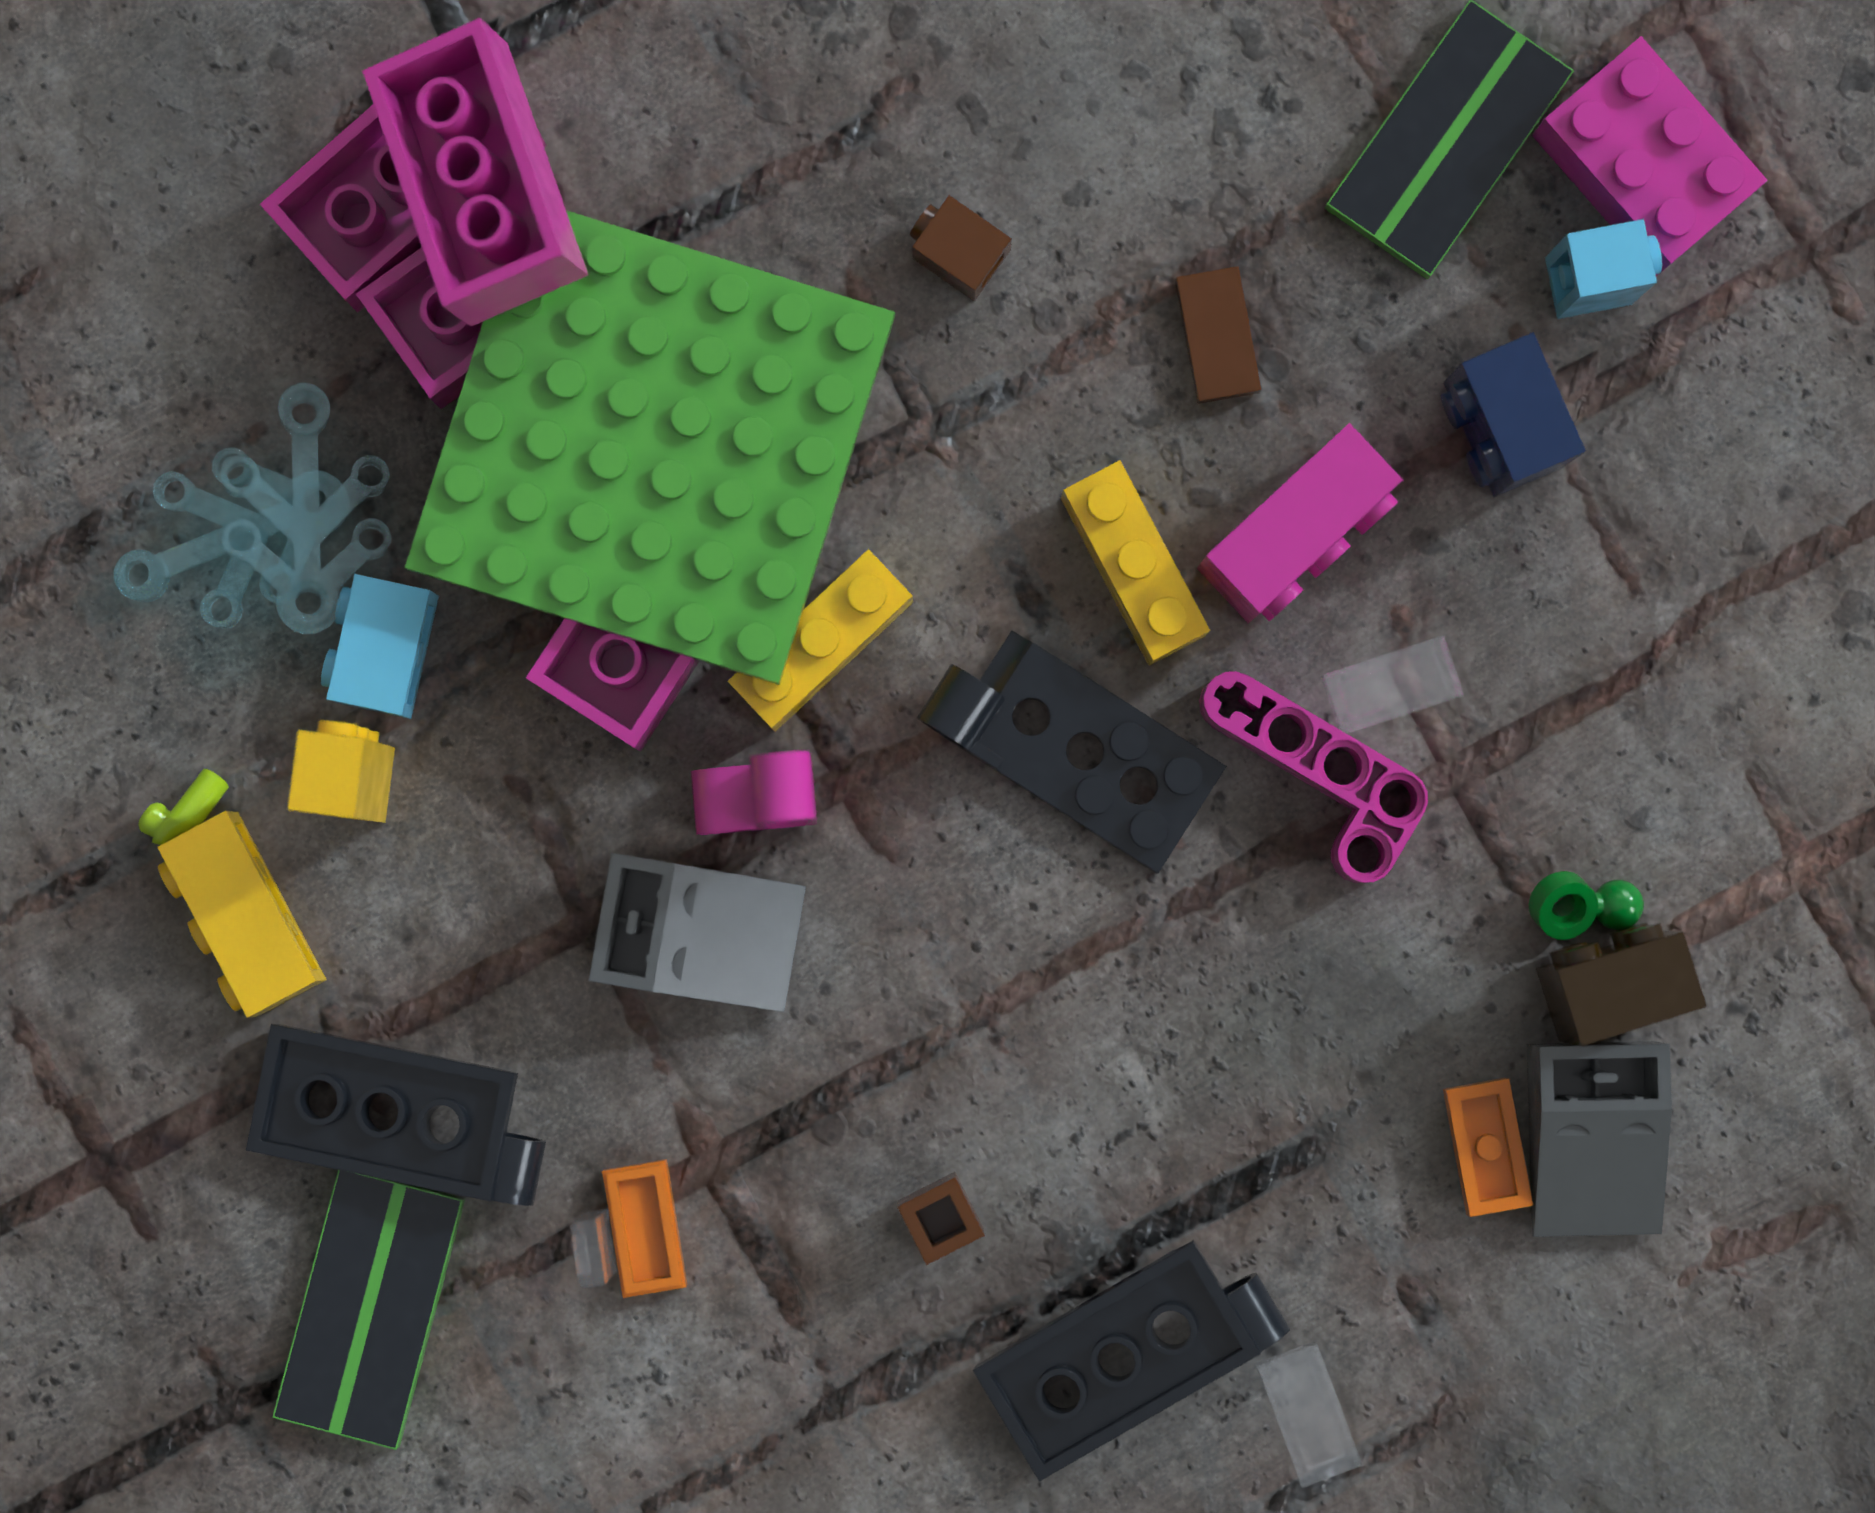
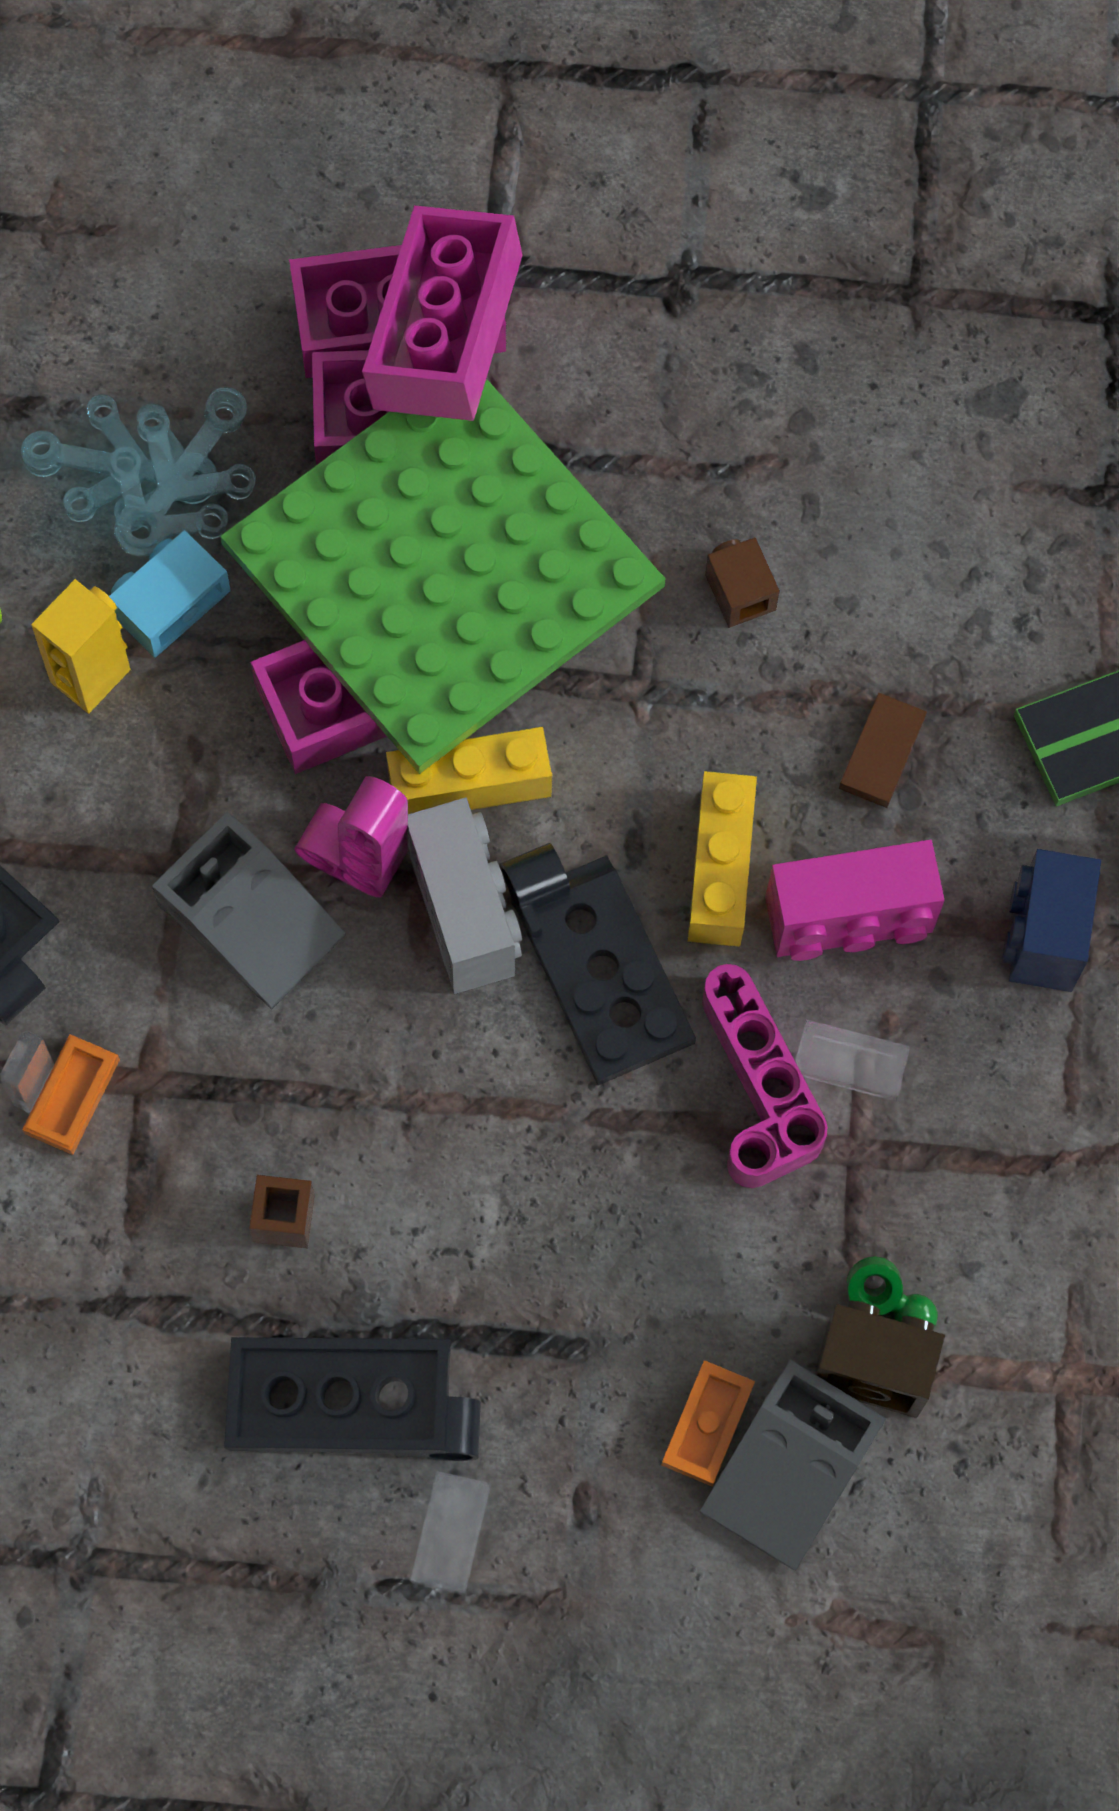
camera: 30 degrees right, 15 degrees down
none -> light grey brick [408,797,522,994]

